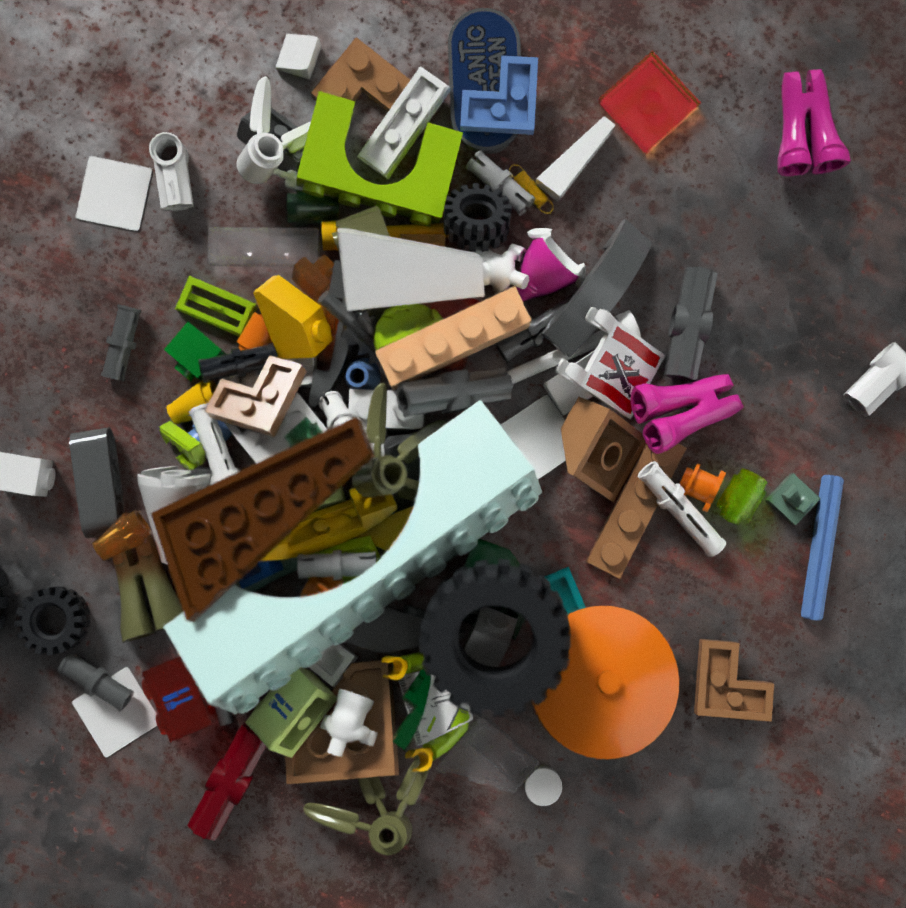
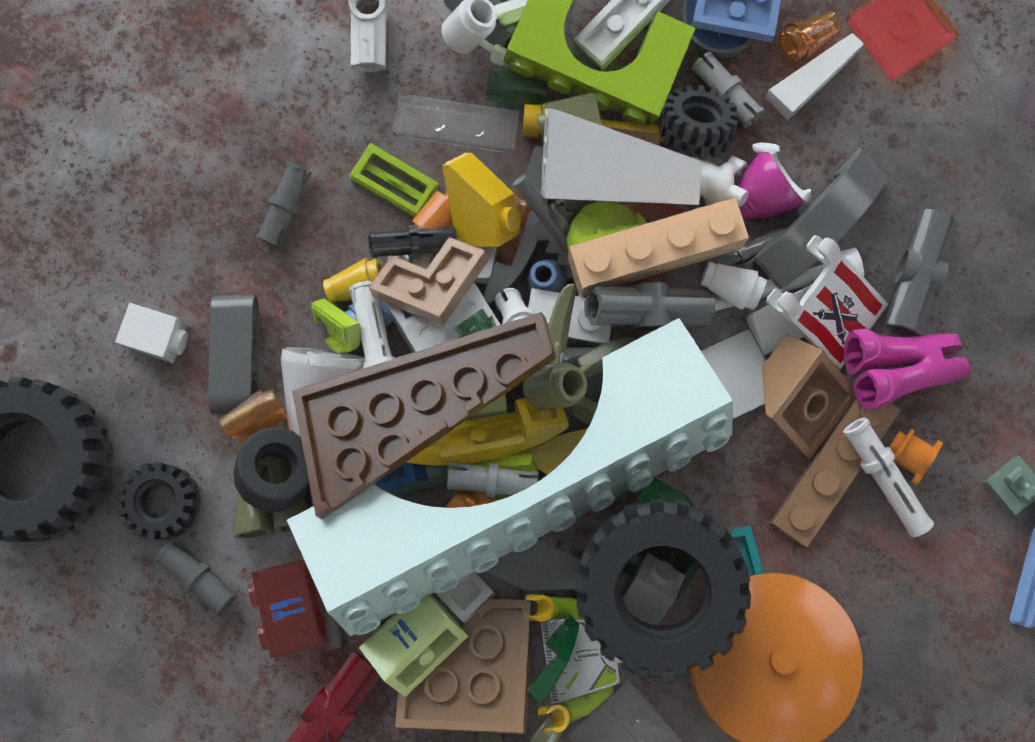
camera: 10 degrees right, 5 degrees down
white sticker [72,667,161,757] -> none
white sticker [76,156,152,231] -> none
green brick [164,322,227,381] -> none
clear orange tile [291,254,334,303] -> none
white piece [320,689,378,757] -> none
yellow piece [509,165,553,214] -> none
medium nougat plate [694,639,774,722] -> none
clear neon green brick [716,468,768,526] -> none
none -> black tyre [233,427,310,513]
none -> white cone [700,261,766,310]
none -> clear orange cone [778,11,842,61]

